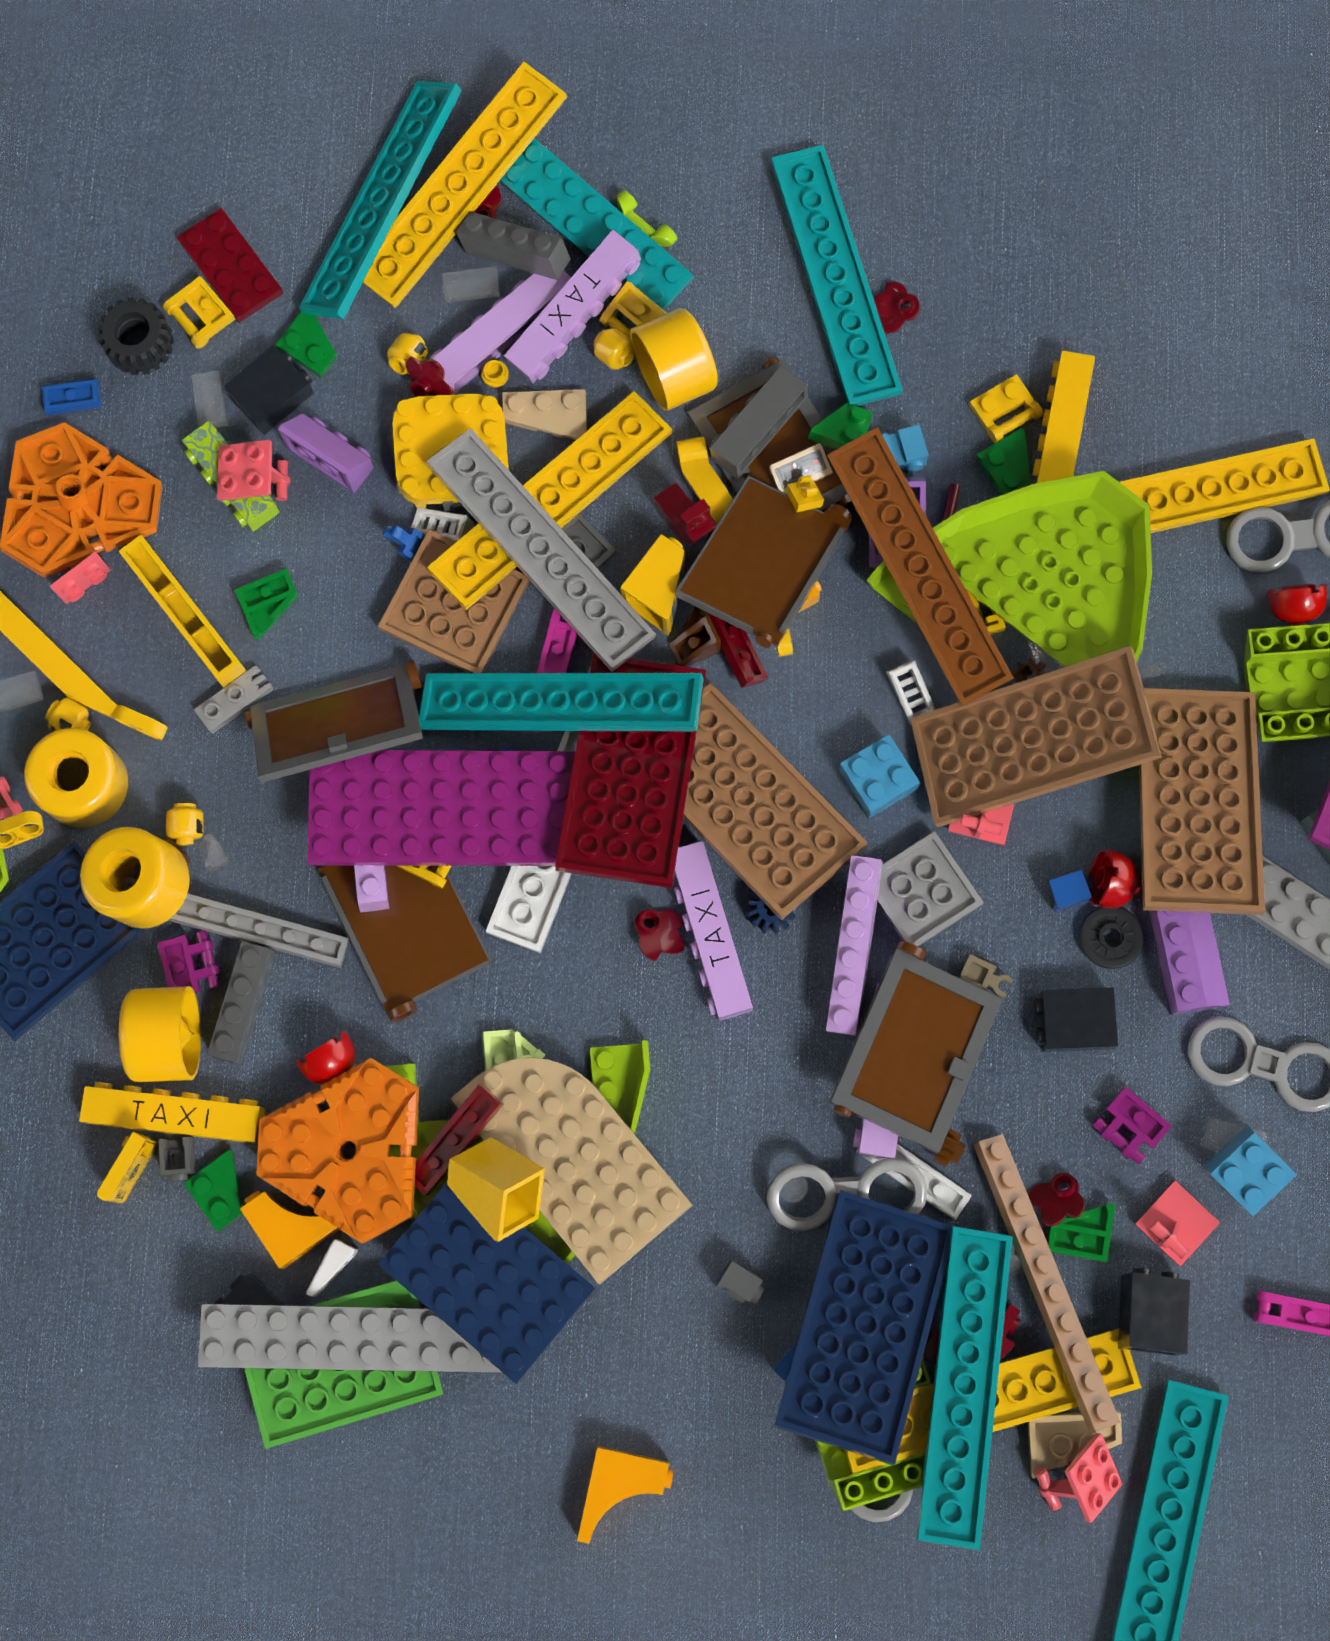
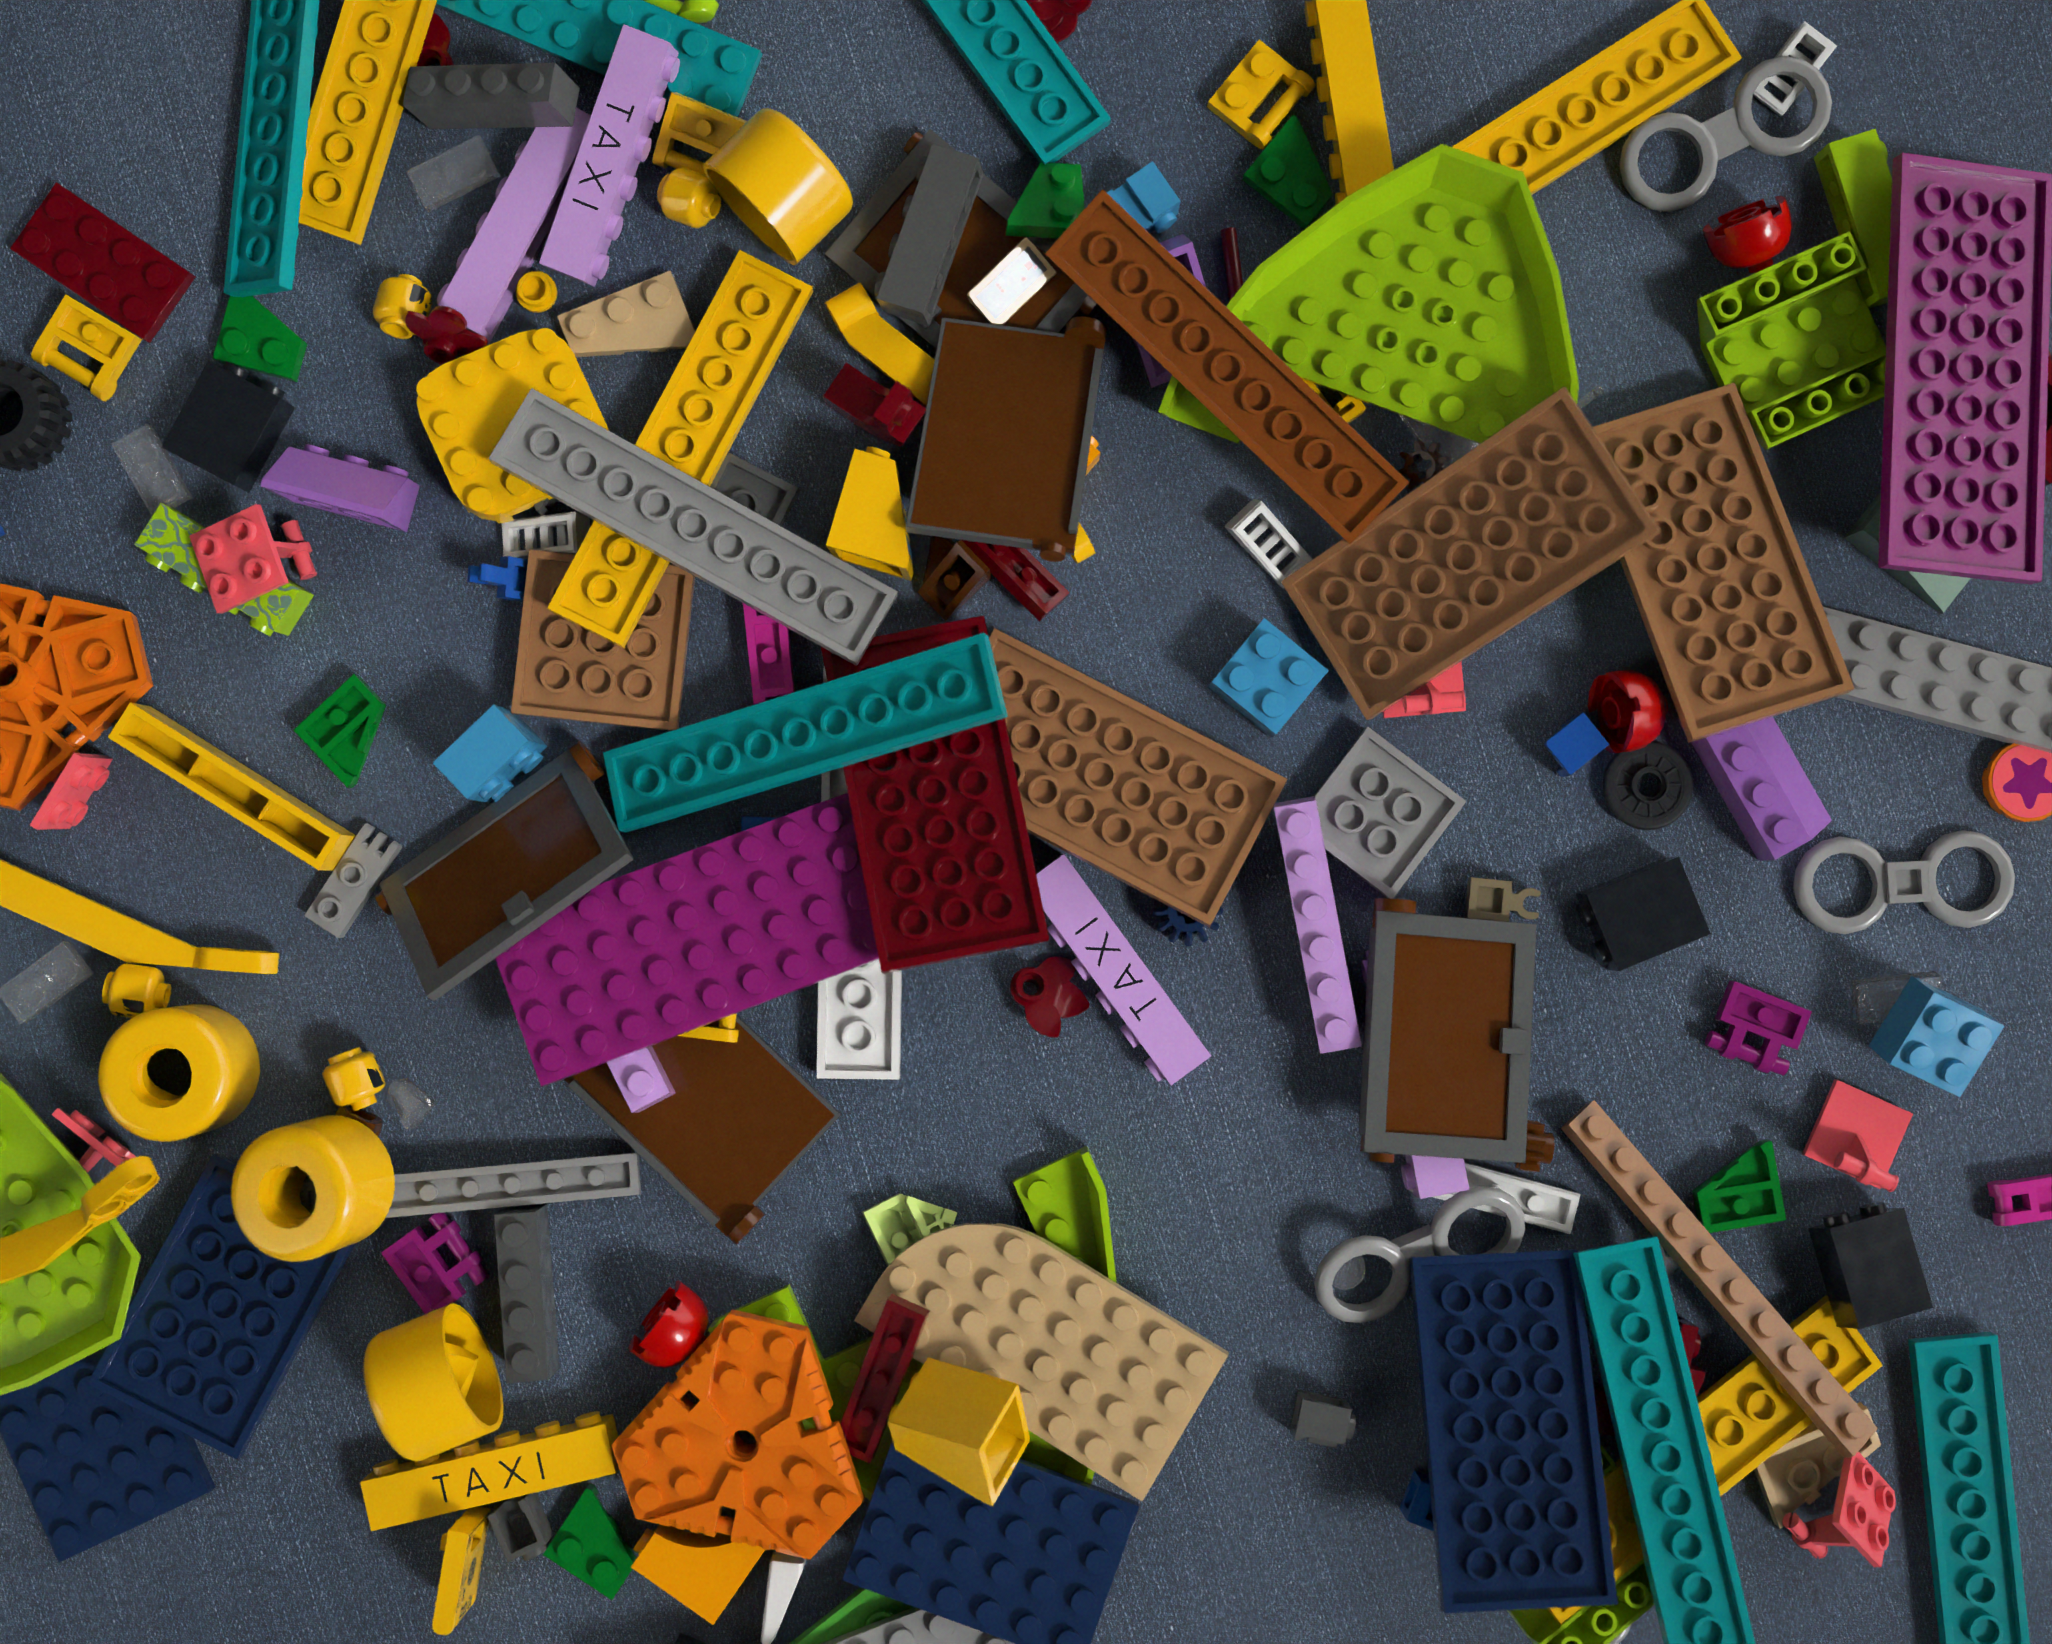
camera: 20 degrees left, 10 degrees up
yellow tile [785,475,824,512] -> none
dark red plate [1028,1173,1085,1226] -> none
none -> dark azure brick [433,704,548,803]

